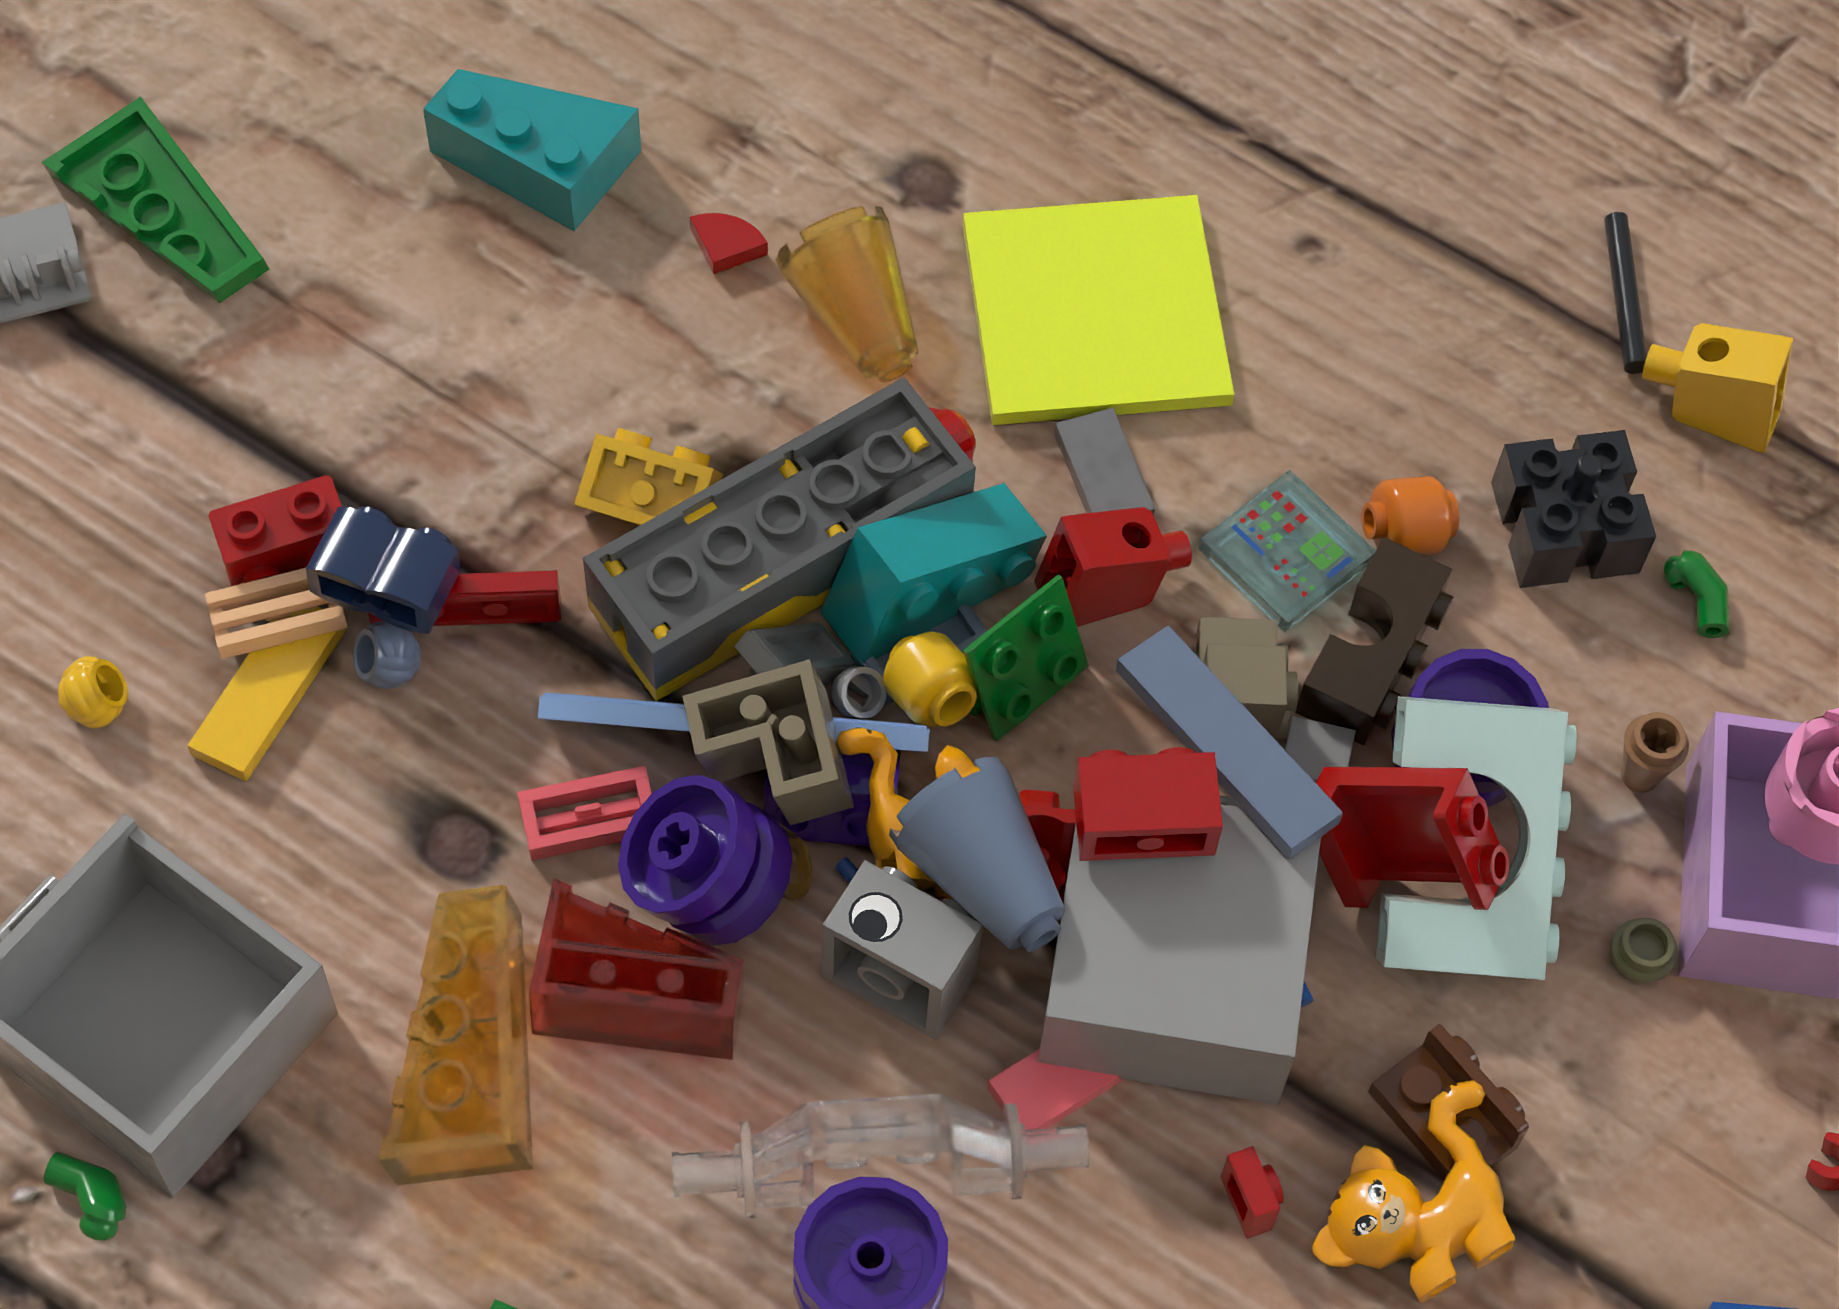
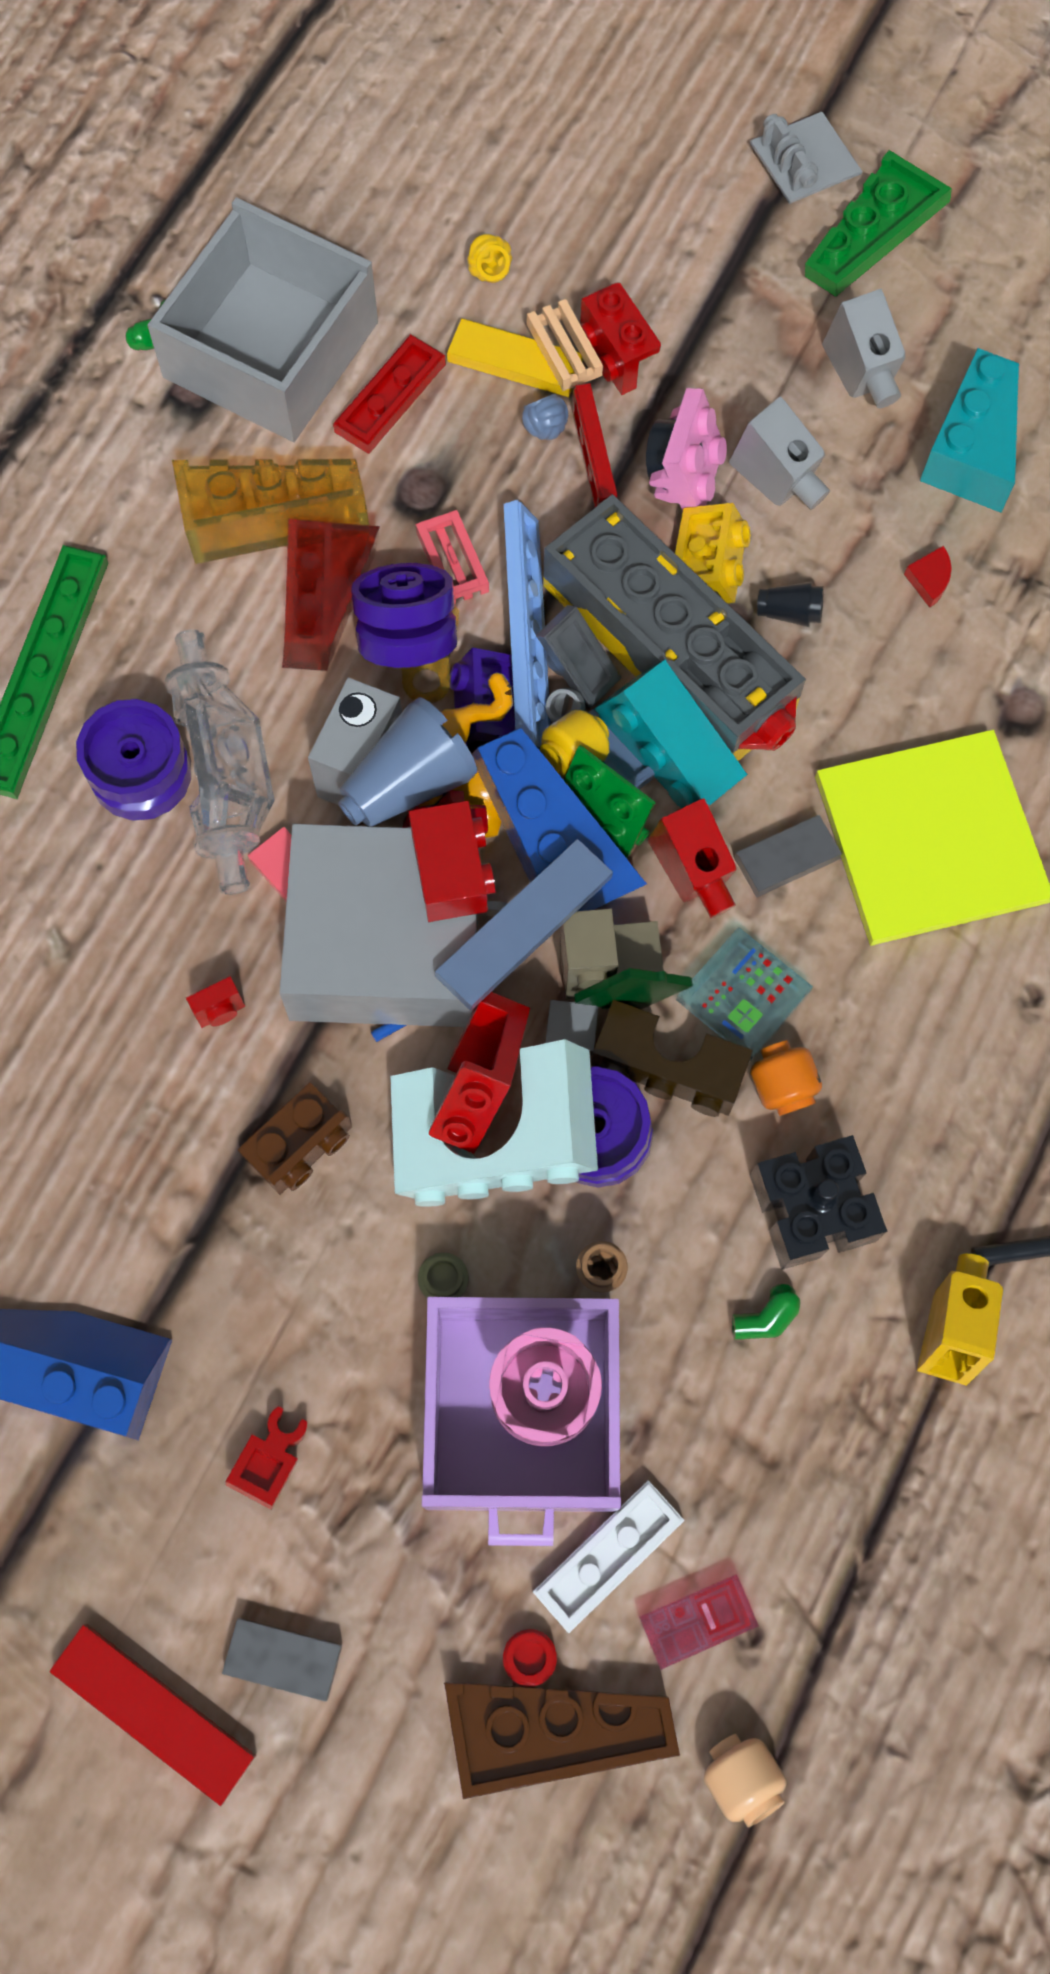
camera: 85 degrees right, 10 degrees up
dark blue brick [306,507,460,634] -> none
dark tan brick [682,659,854,825] -> none
clear yellow cone [775,206,919,382] -> none
light orange animal [1312,1080,1515,1303] -> none
none -> red tile [333,334,446,454]
none -> blue wedge [472,728,647,912]
none -> dark green piece [574,968,693,1009]
none -> bright pink piece [646,388,727,511]
none -> light grey torso [729,396,830,510]
none -> black cone [757,581,824,627]
none -> light grey torso [822,289,905,408]

